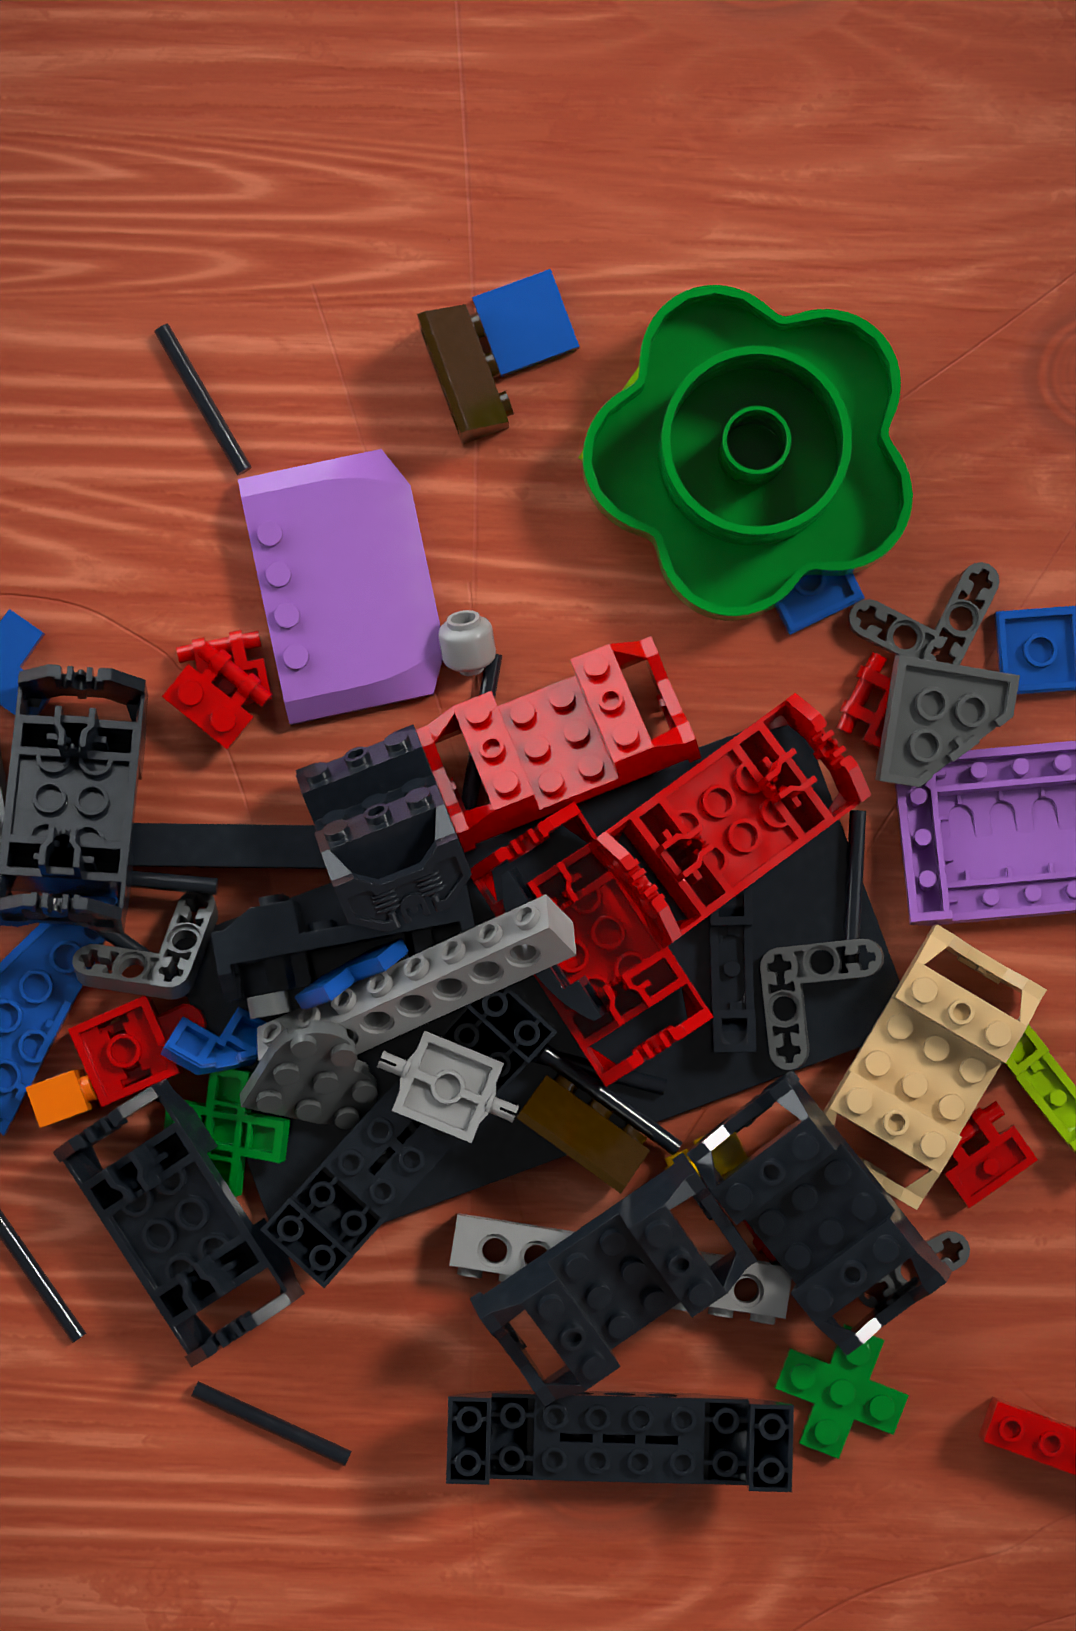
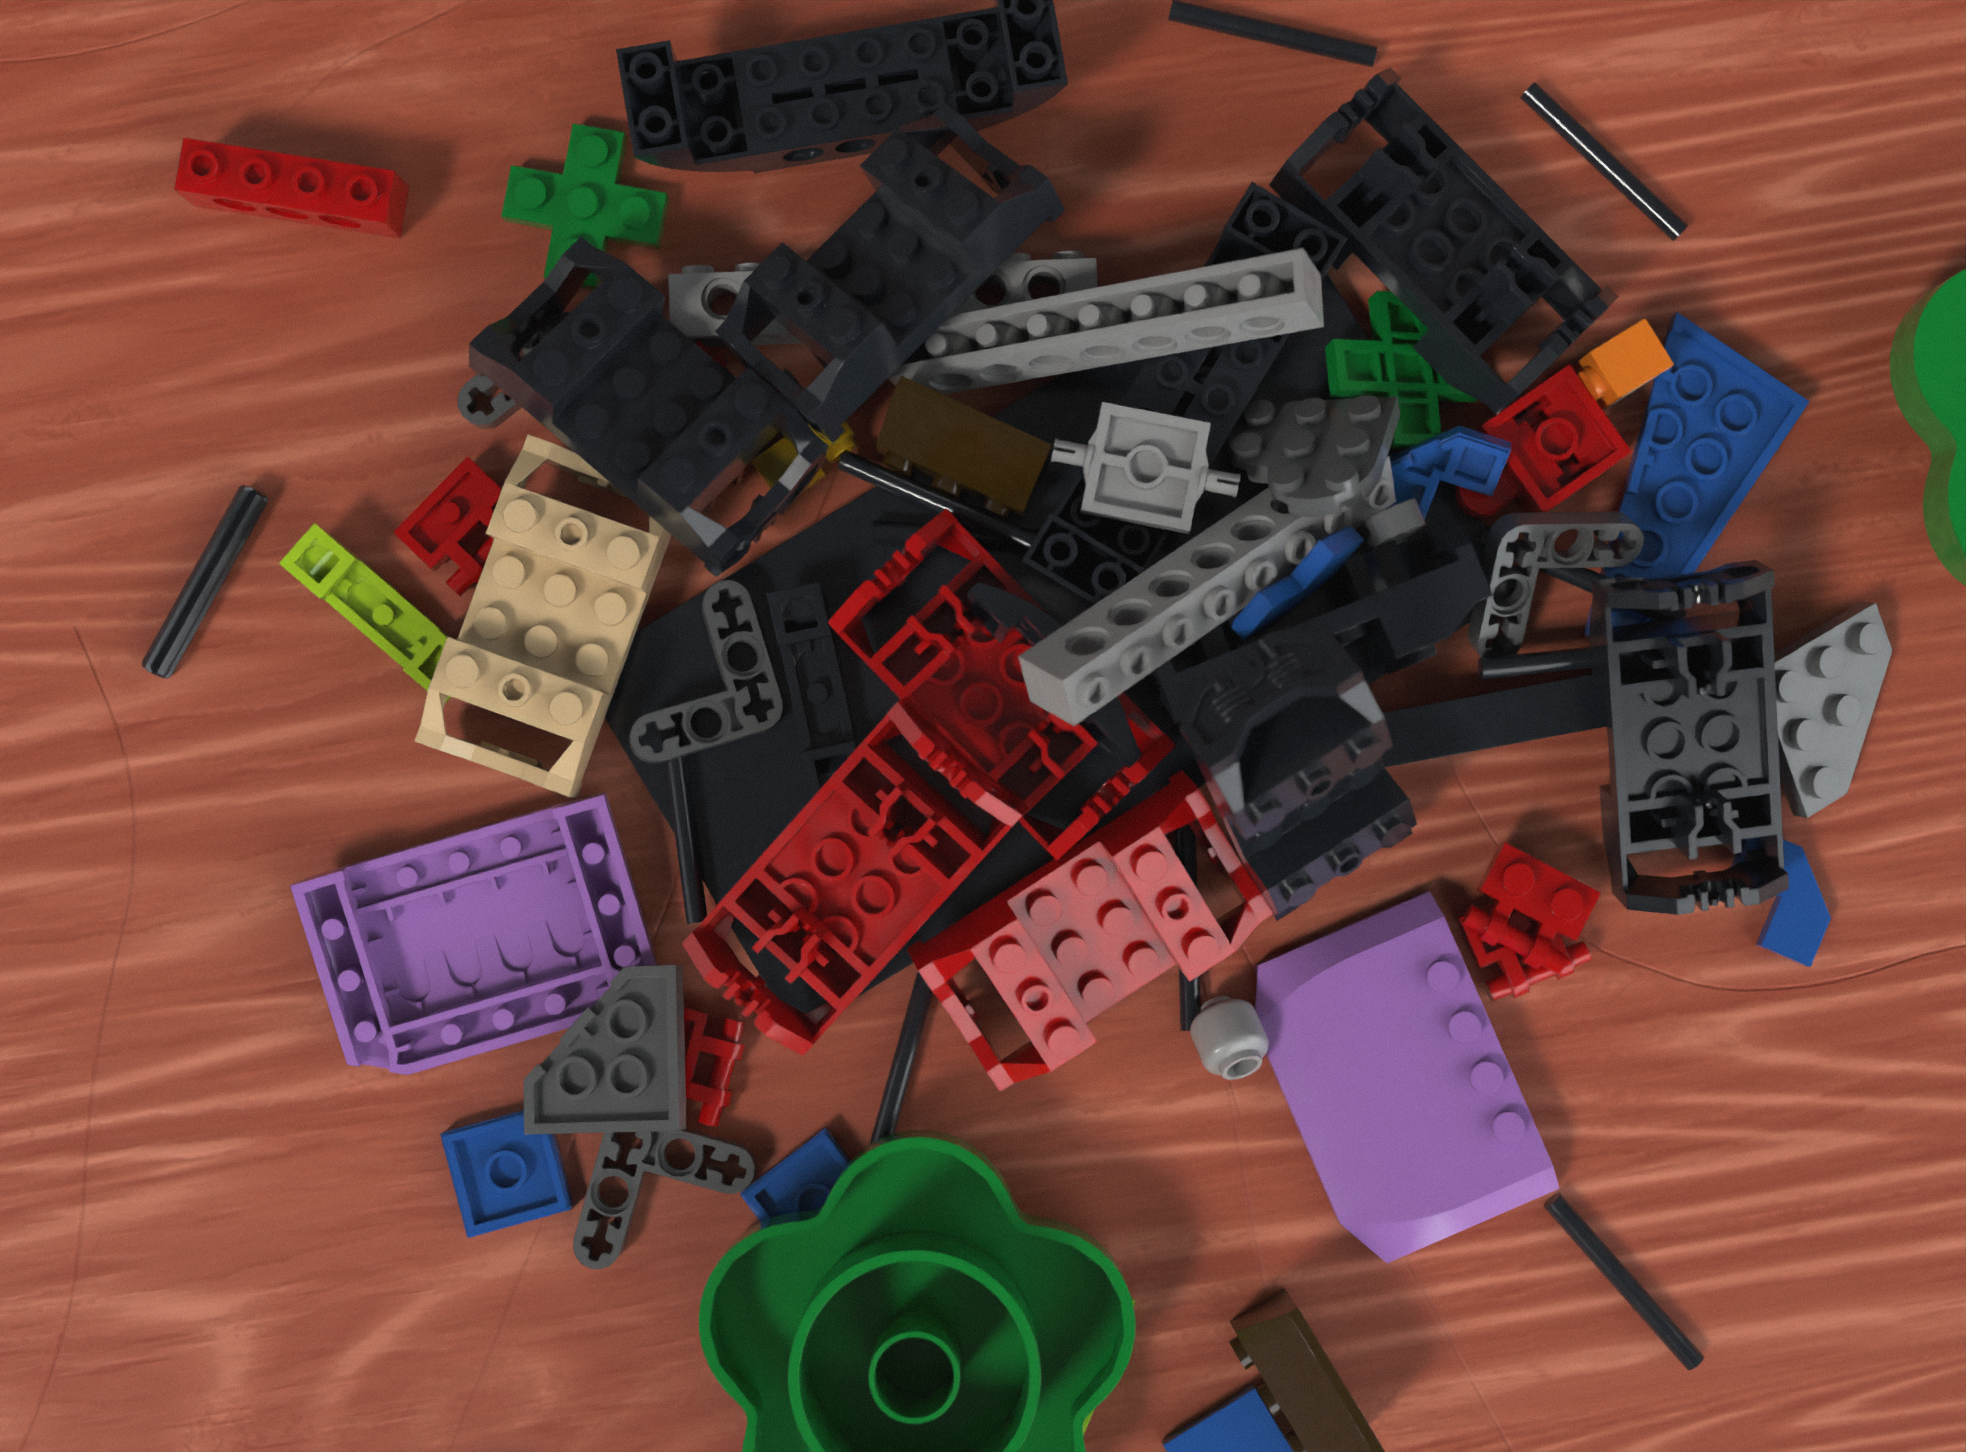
camera: 170 degrees right, 0 degrees up
none -> black piece [869,971,933,1145]
none -> light grey brick [888,248,1324,395]

